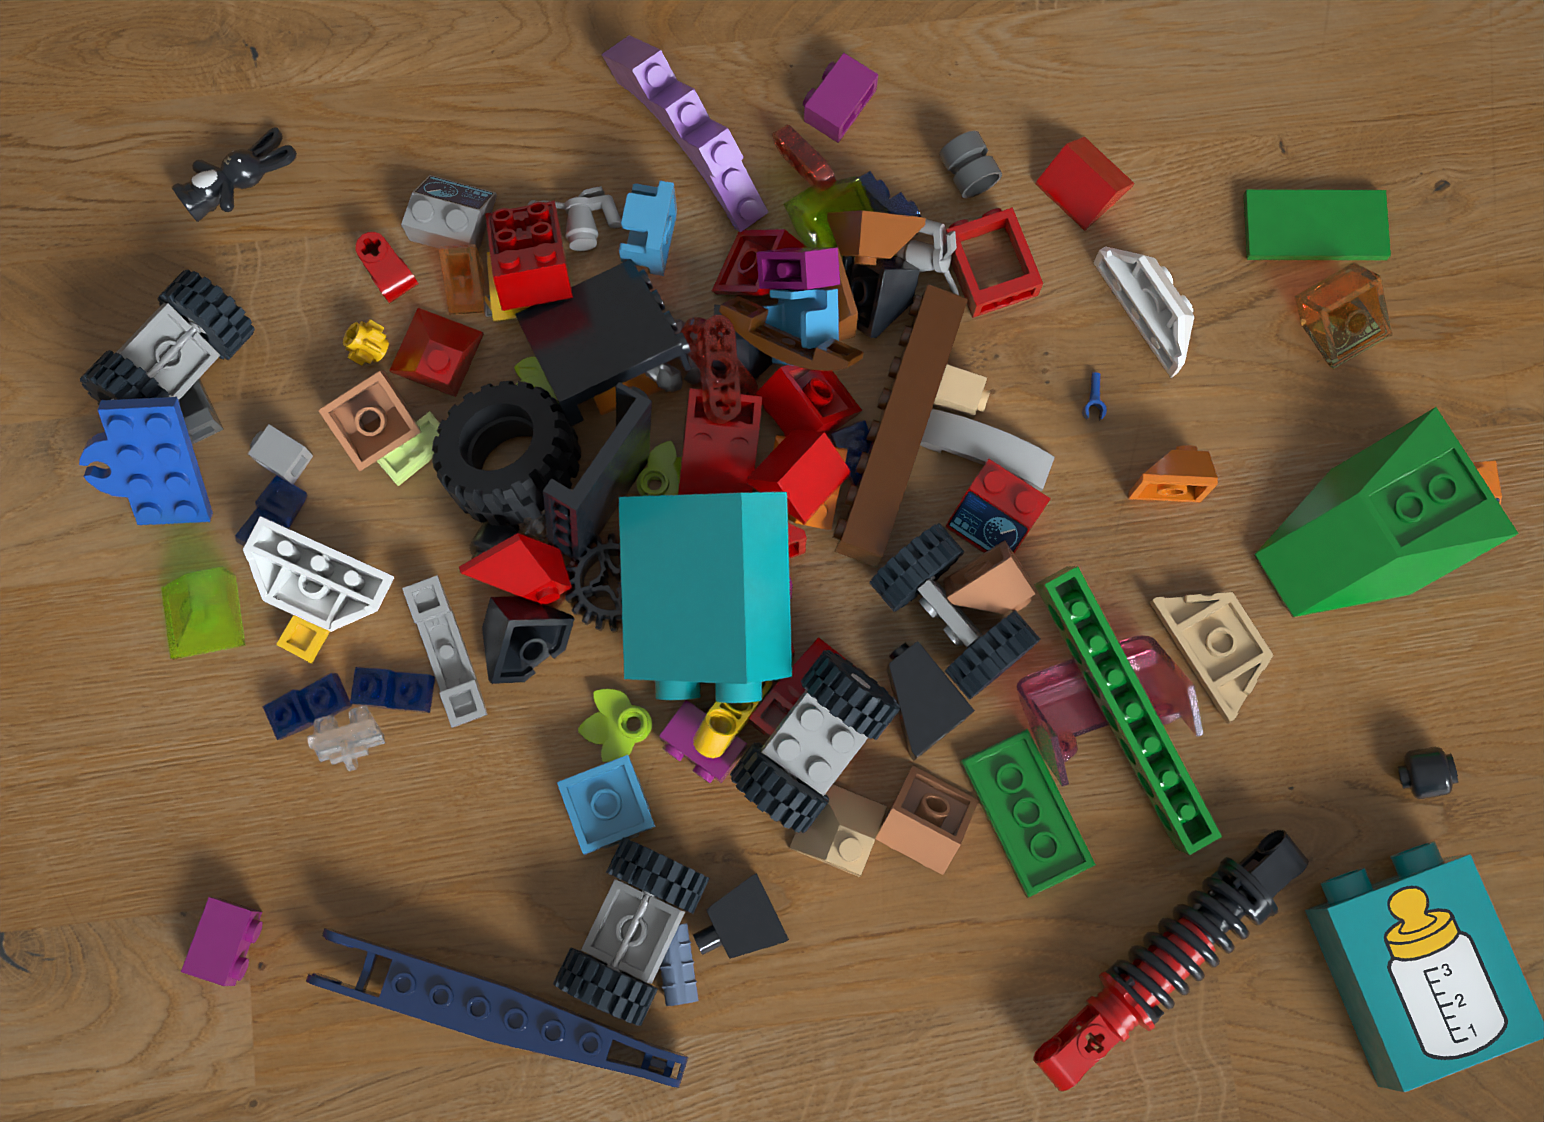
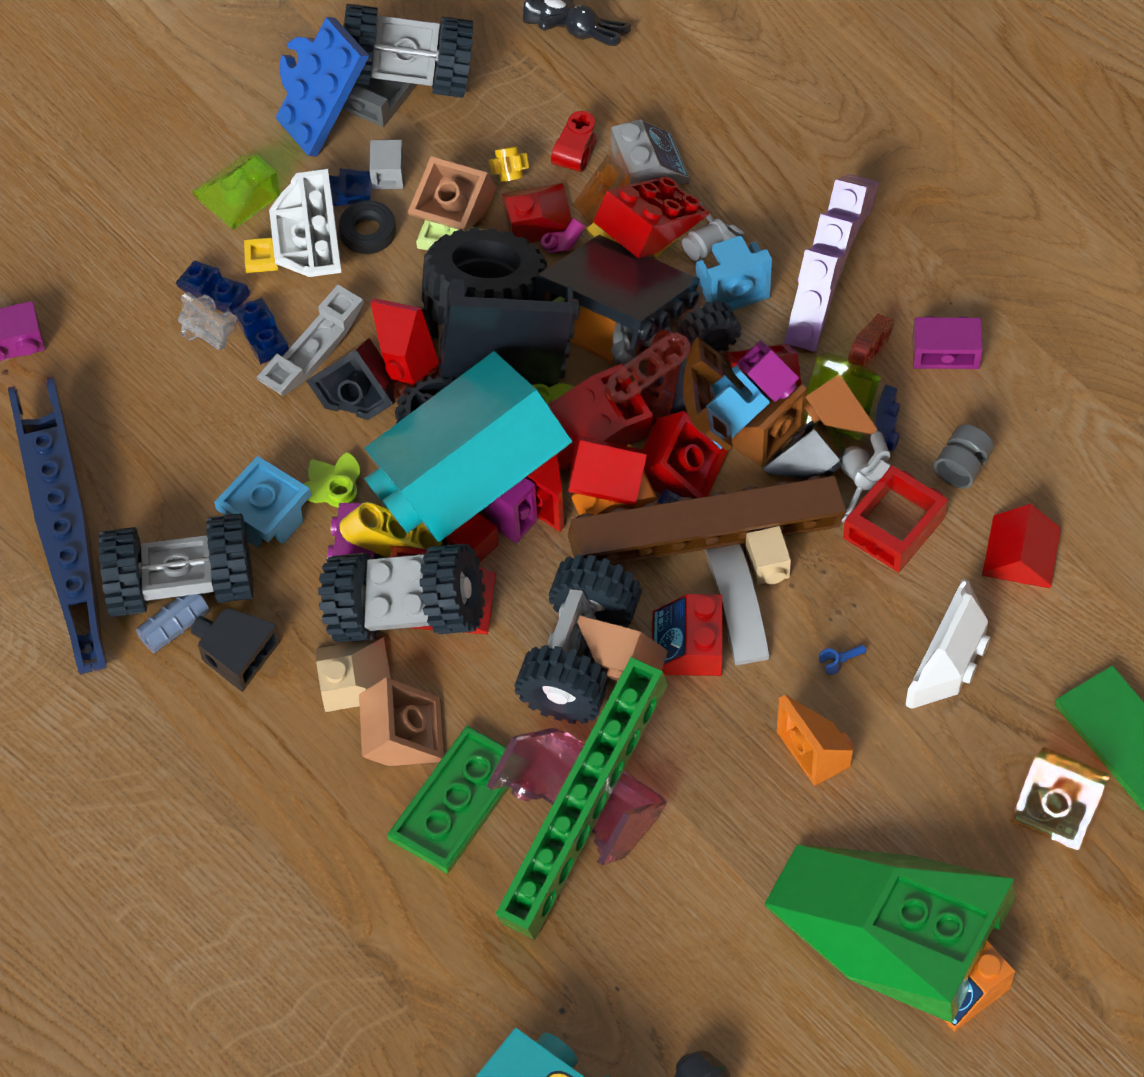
camera: 60 degrees right, 20 degrees down
black slope [887,641,975,761] -> none
black piece [1033,830,1309,1091] -> none
tan wing [1149,592,1273,723] -> none
none -> black tyre [339,200,396,254]
none -> dark pink arm [541,218,587,253]
none -> black tyre [677,301,742,353]

